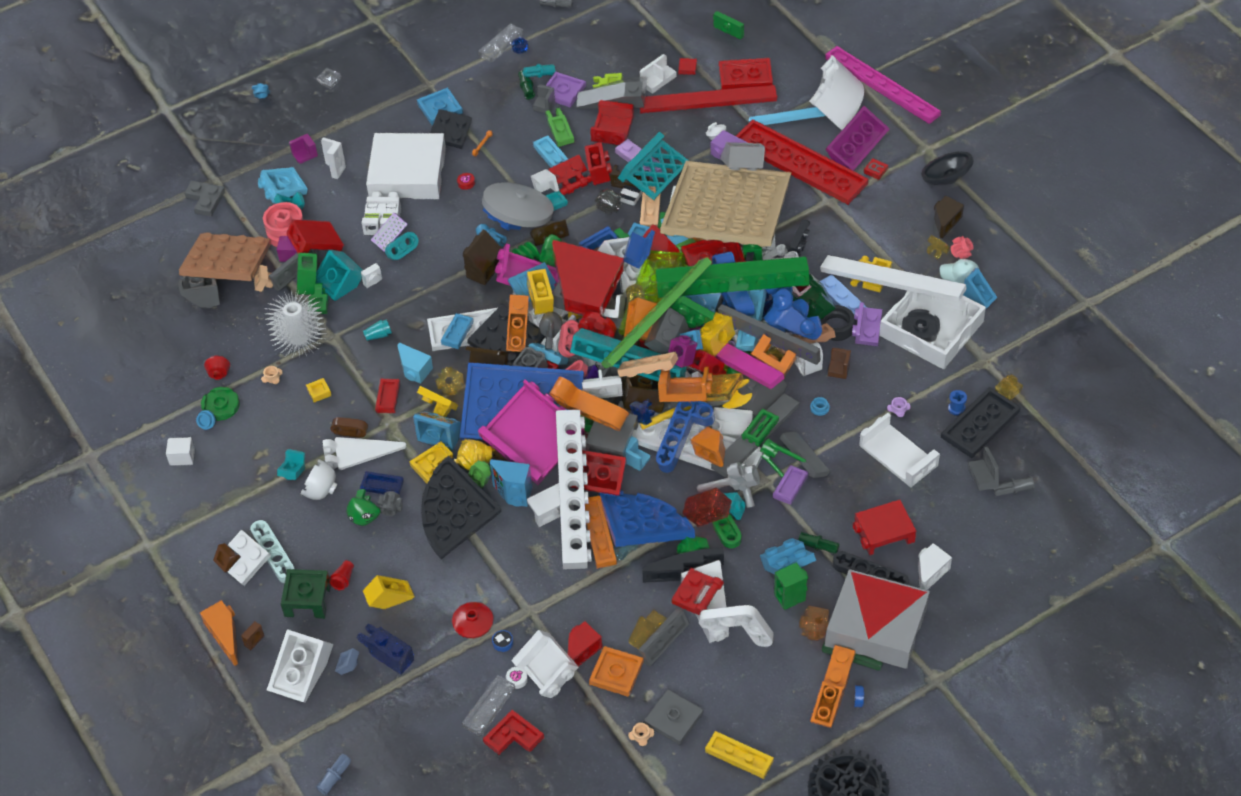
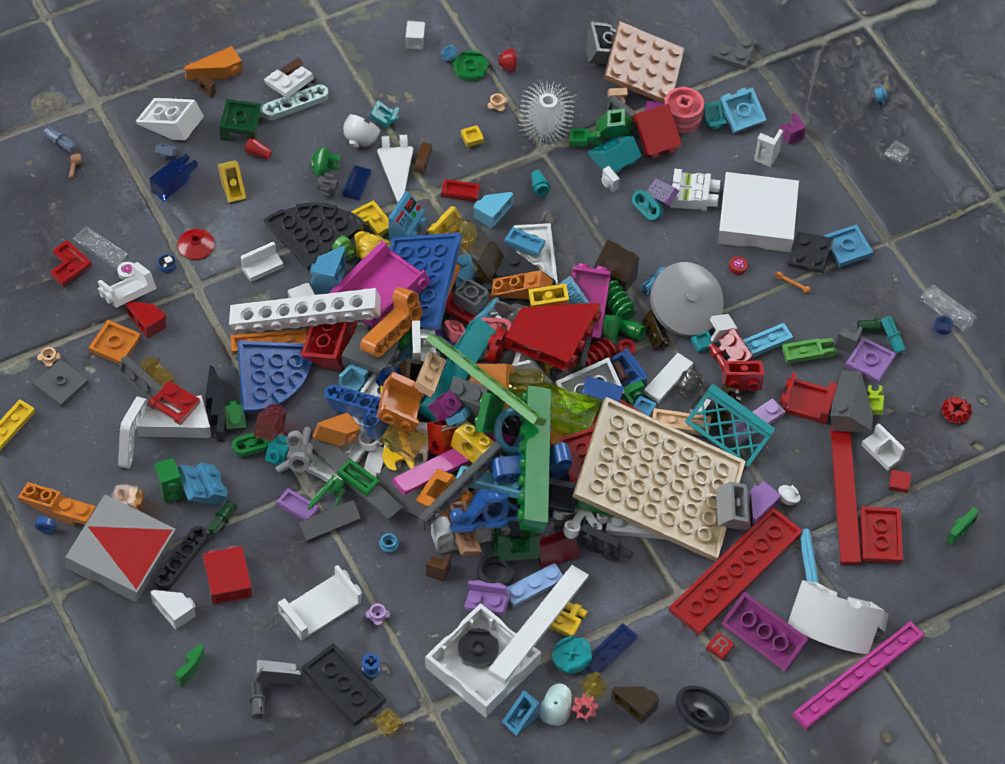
camera: 90 degrees right, 5 degrees up
none -> nougat hand [69,154,82,179]
none -> green slope [174,644,205,688]
none -> white panel [241,242,284,282]
none -> teal tile [552,636,593,673]
none -> clear blue tile [586,623,638,678]
none -> white tile [644,353,693,403]
none -> red gear [941,396,973,424]

